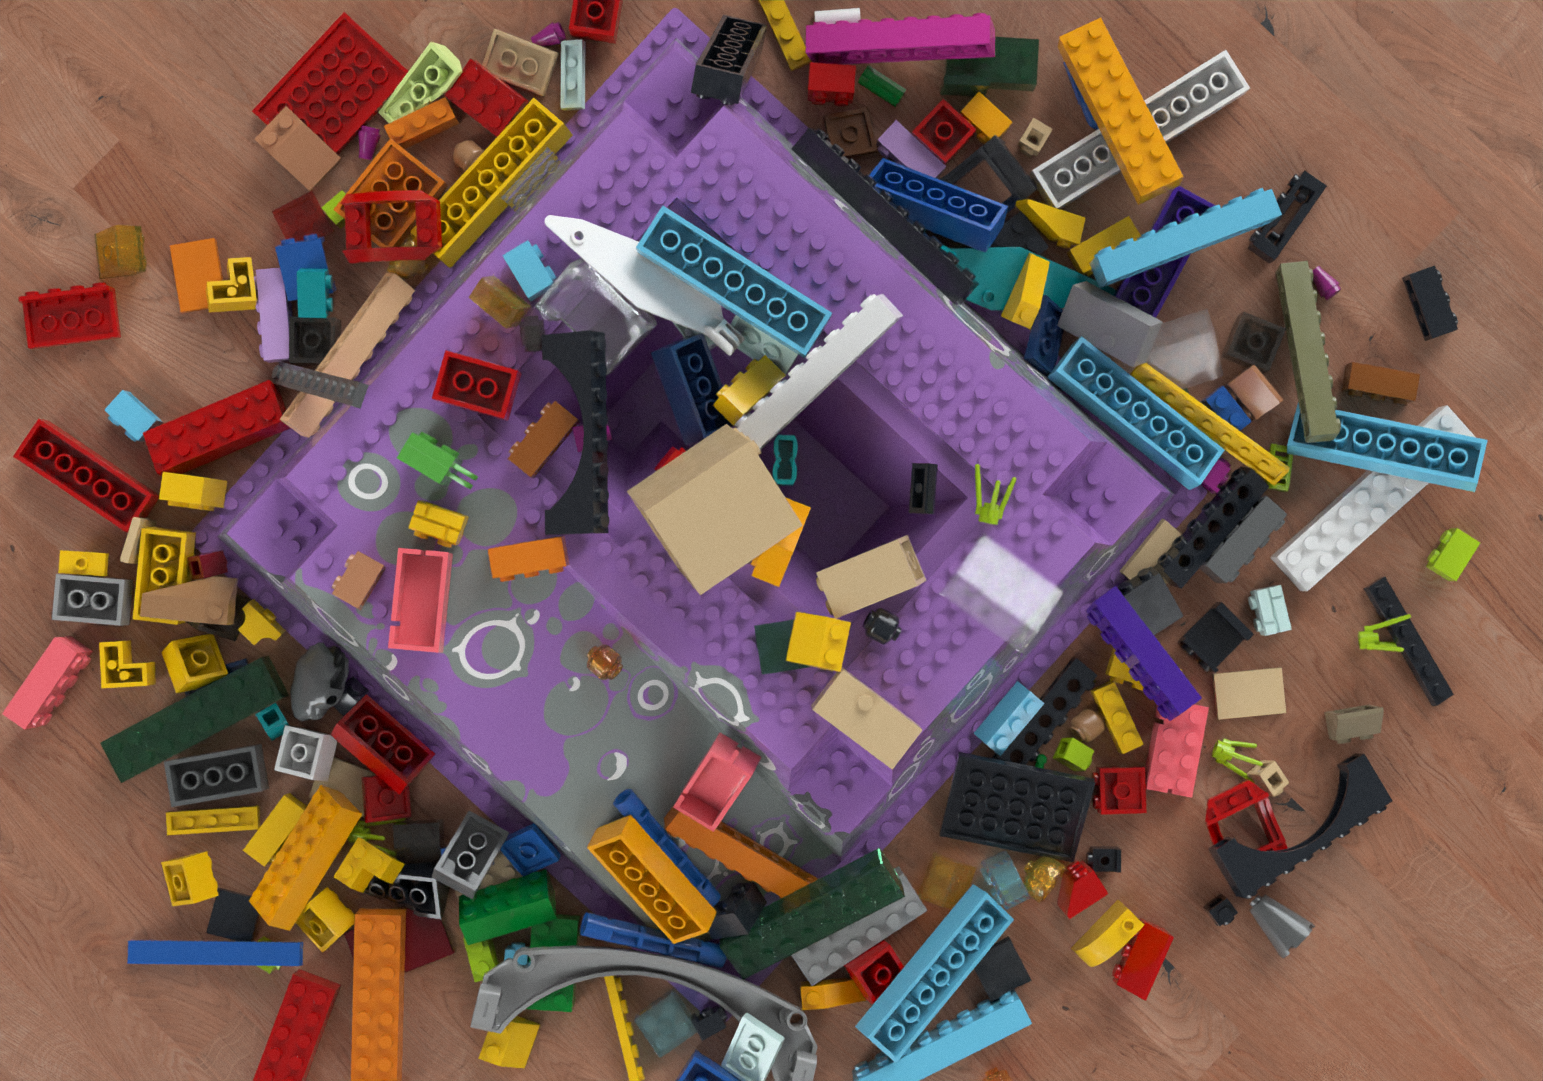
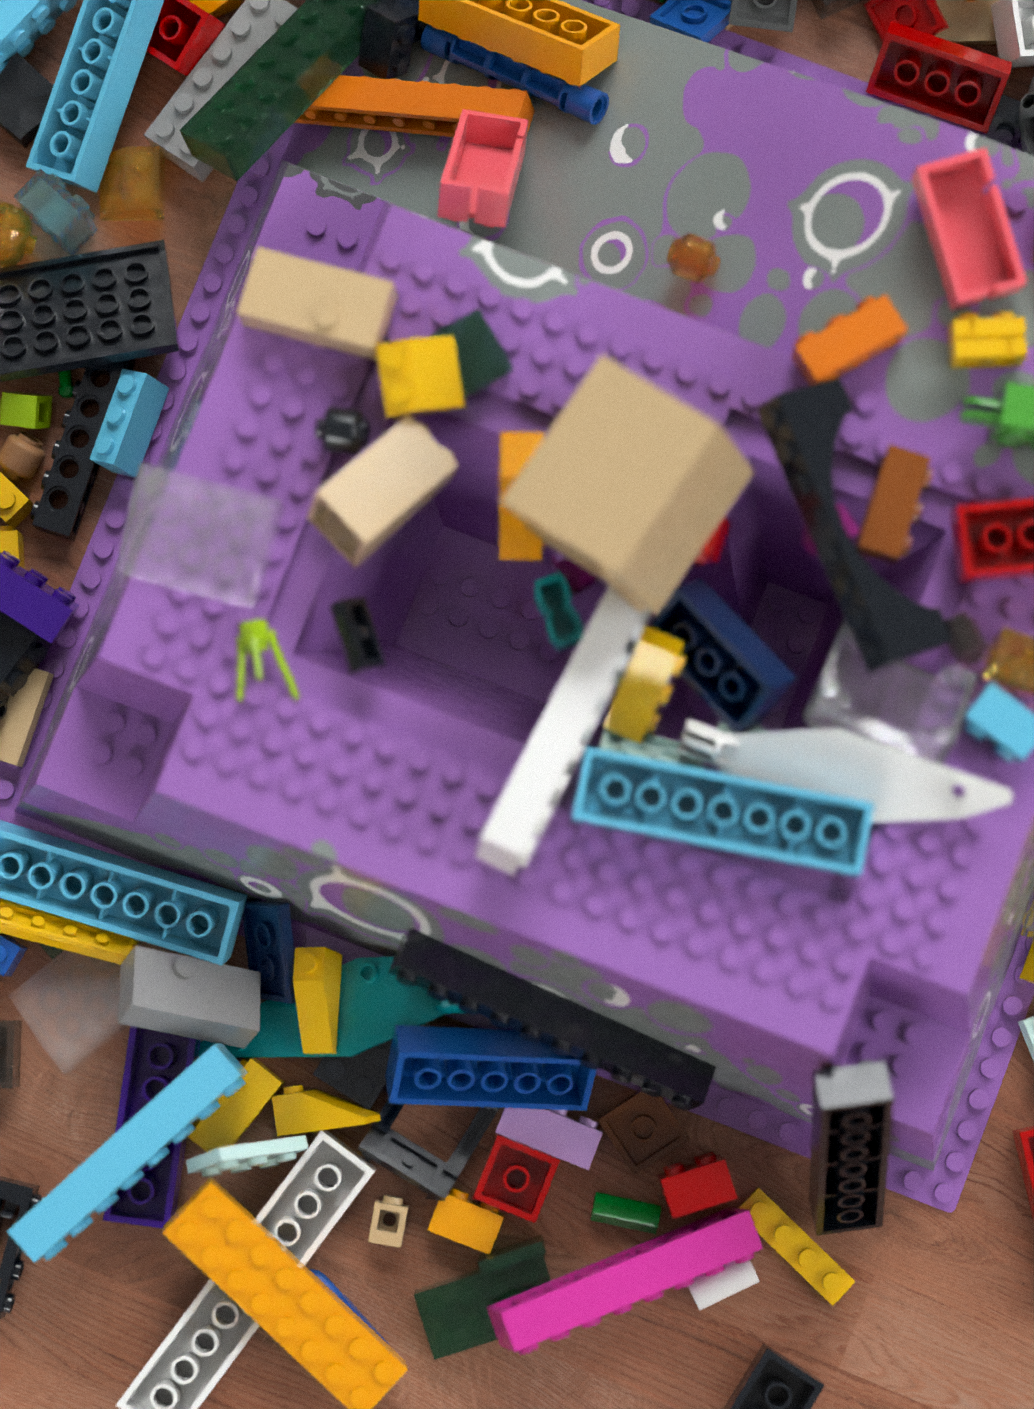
camera: 160 degrees right, 5 degrees down
none -> light aqua plate [186,1135,308,1178]

